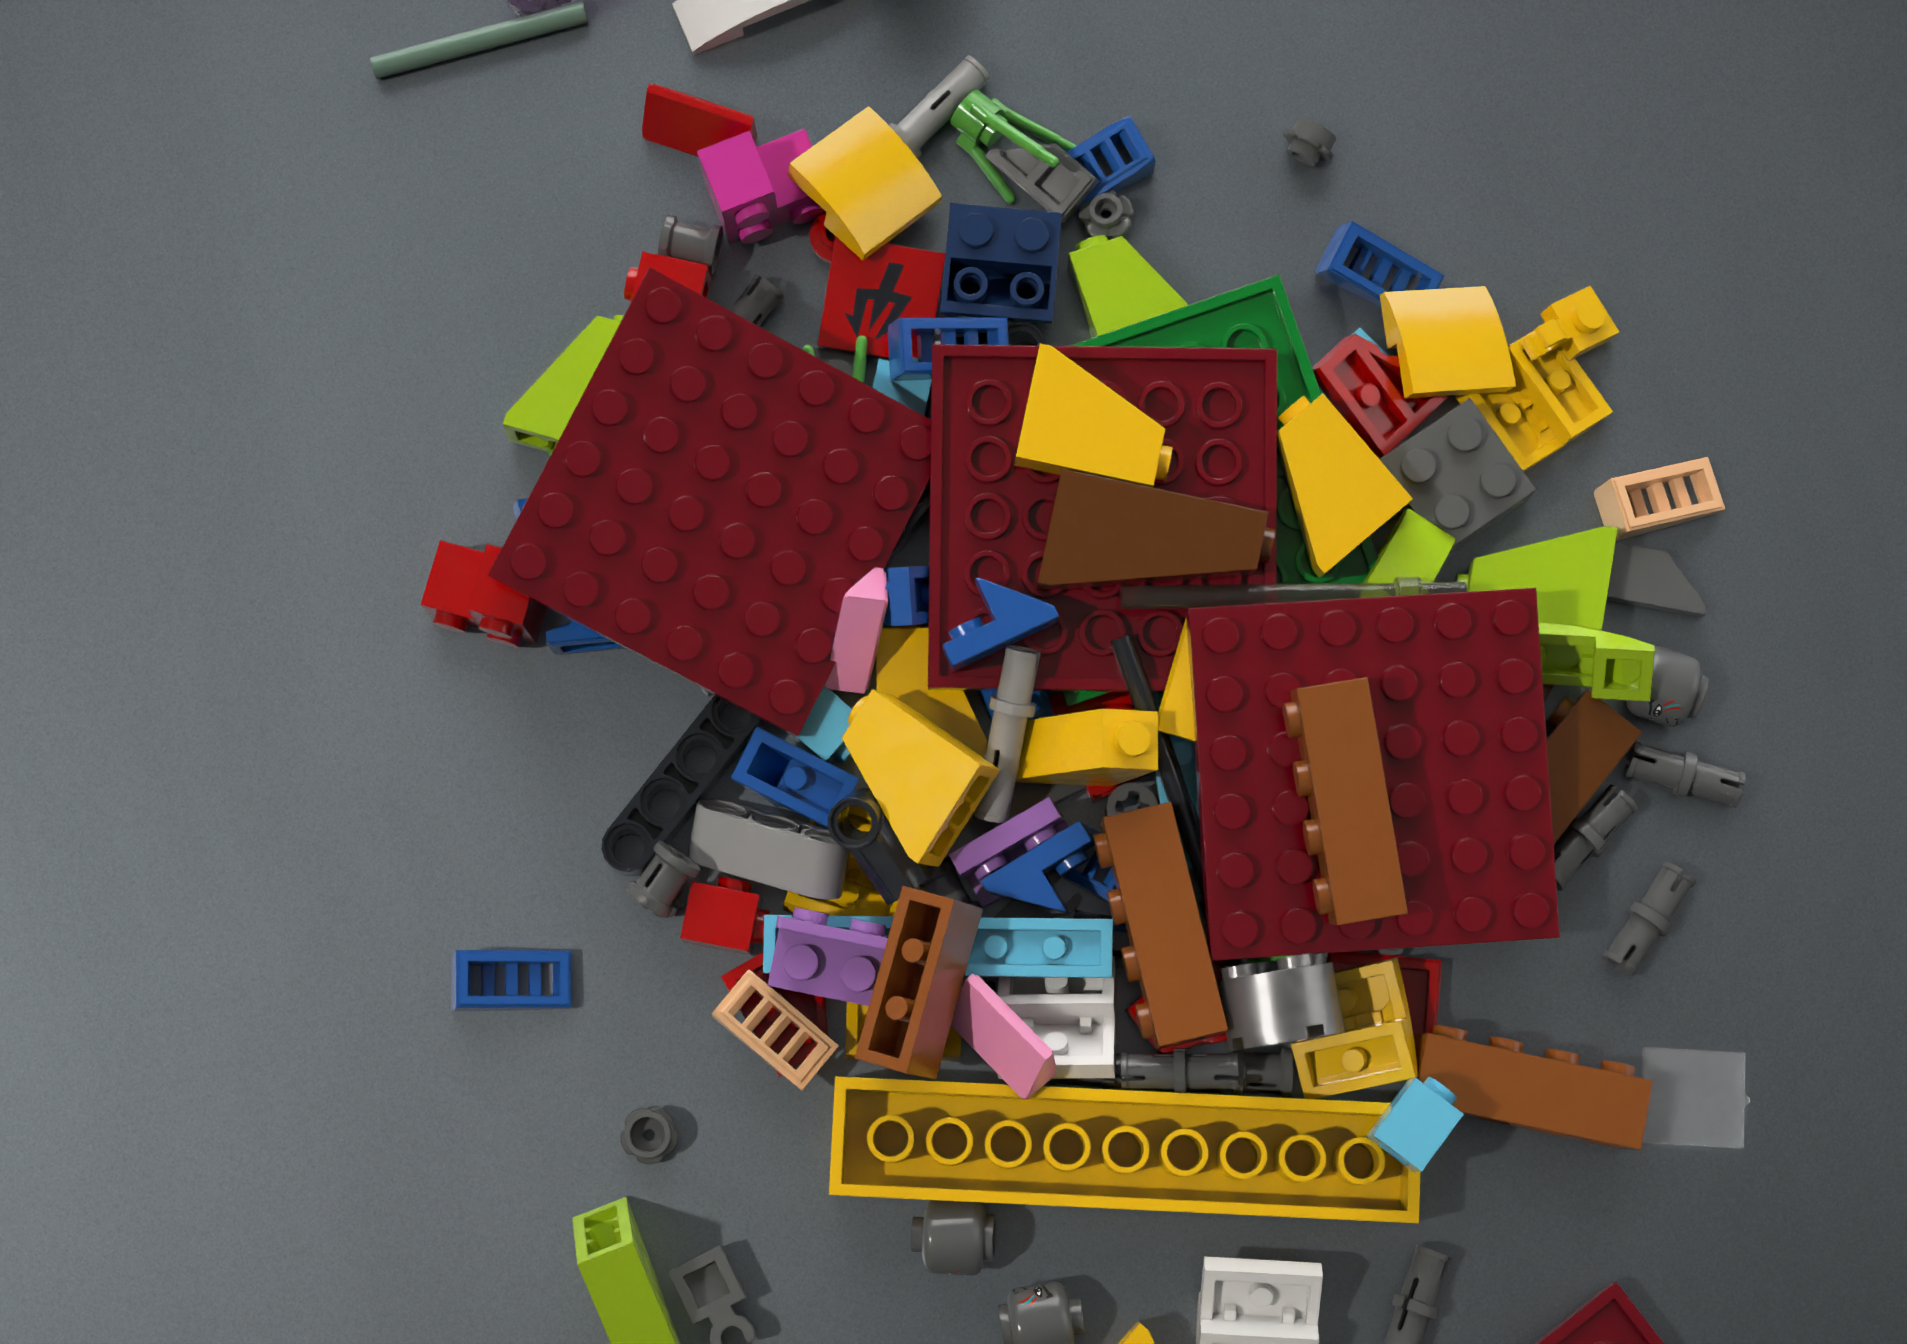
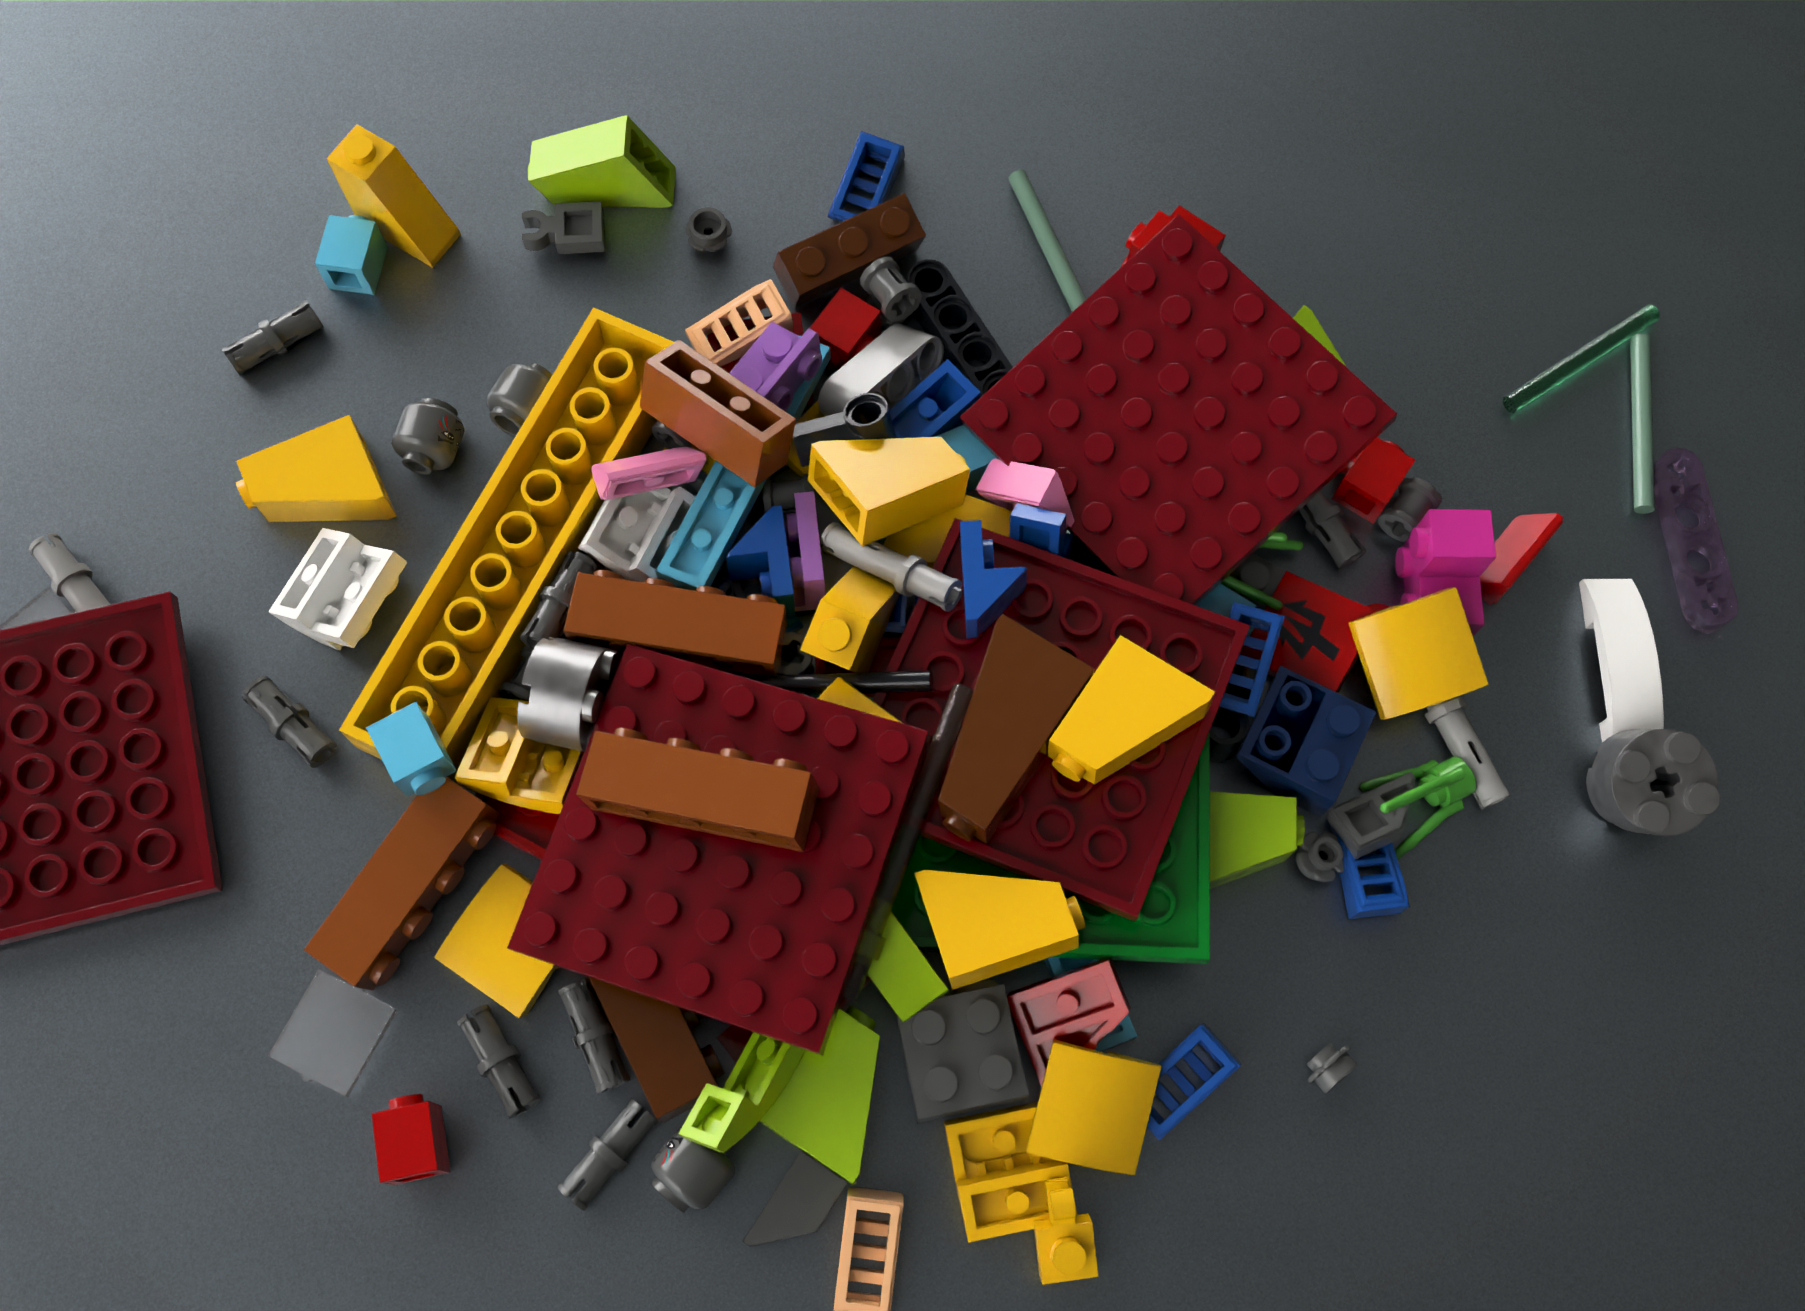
camera: 110 degrees right, 10 degrees down
none -> red brick [371,1094,451,1185]
none -> yellow slope [434,863,560,1018]
none -> reddish brown brick [773,193,926,309]
none -> sand green bar [1008,170,1086,312]
none -> clear green bar [1502,304,1660,413]

